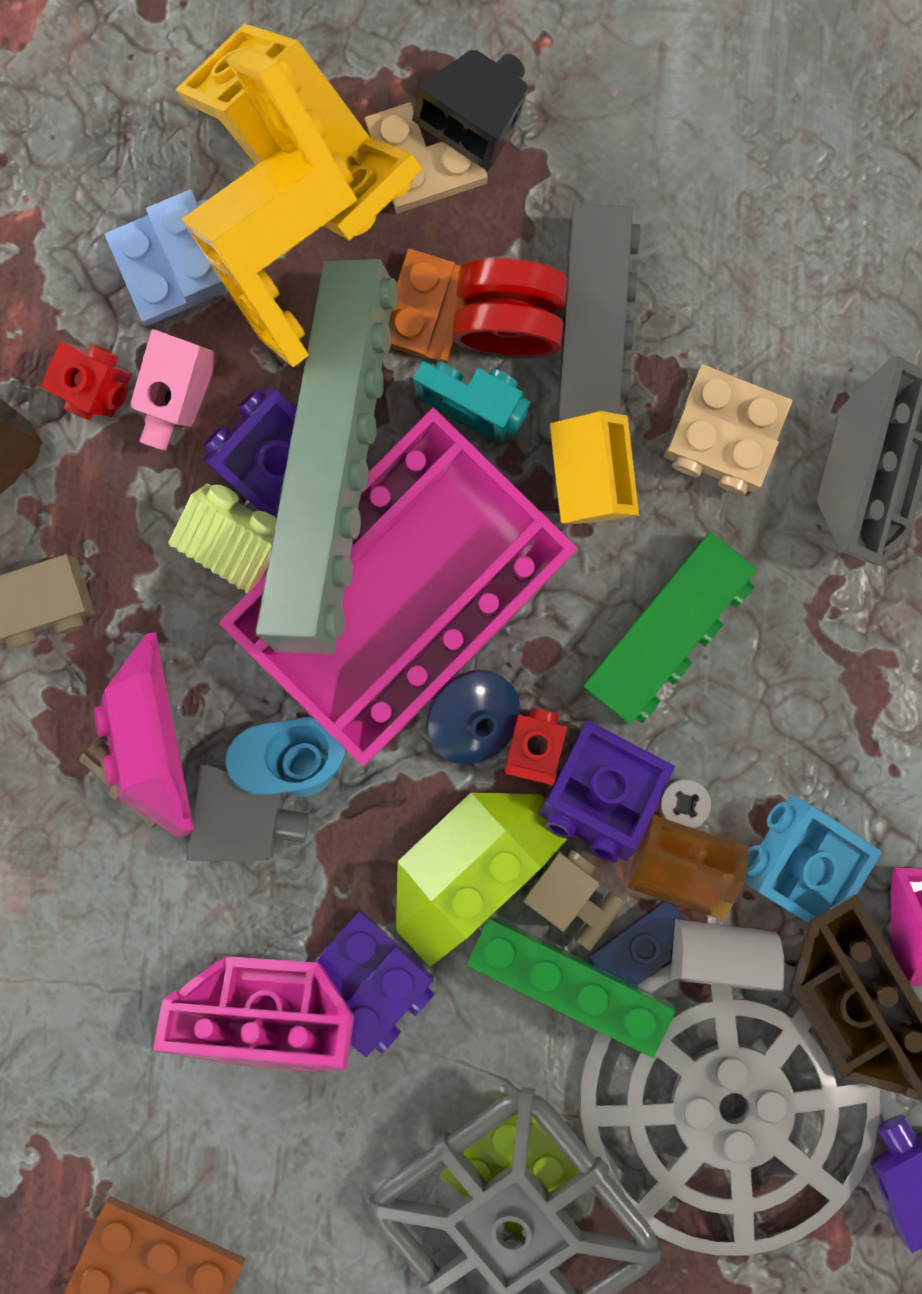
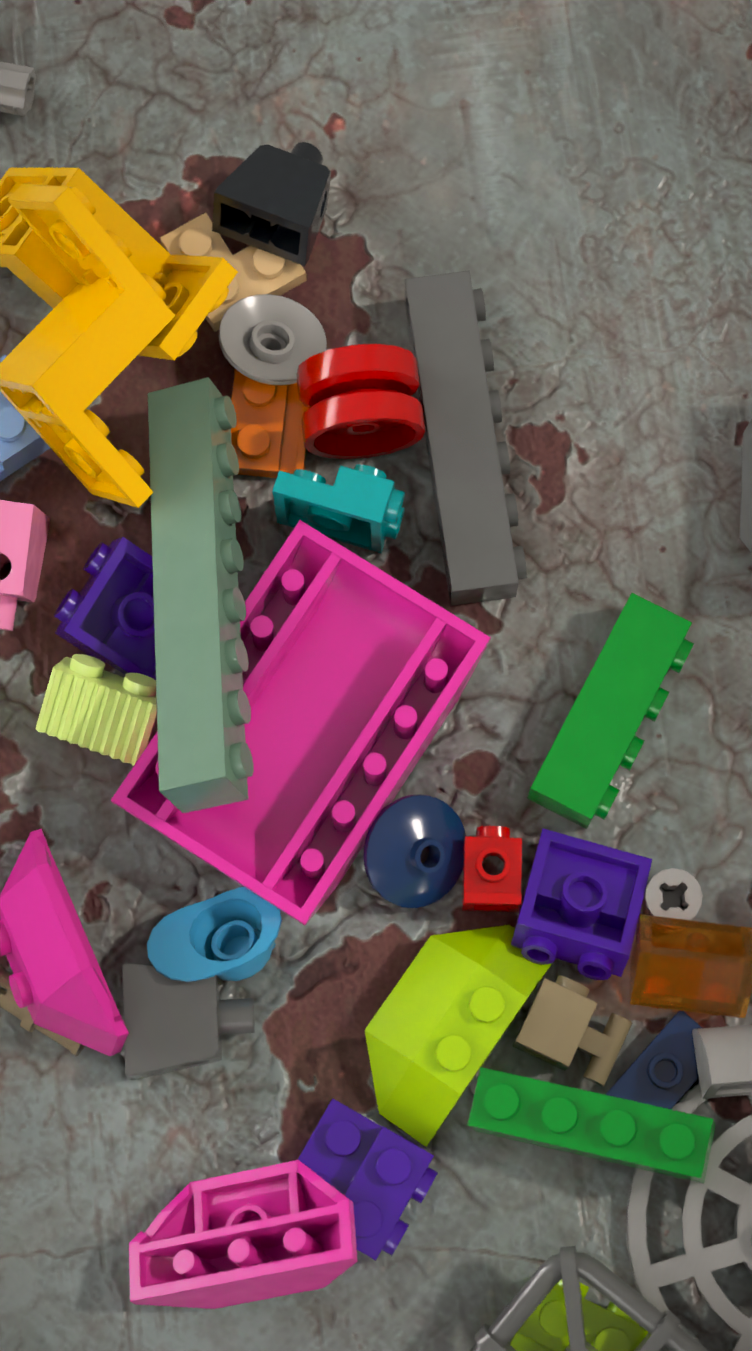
camera: 10 degrees left, 10 degrees down
yellow brick [550,411,639,524] -> none
tan plate [664,364,793,495] -> none
none -> light grey dish [219,294,327,385]

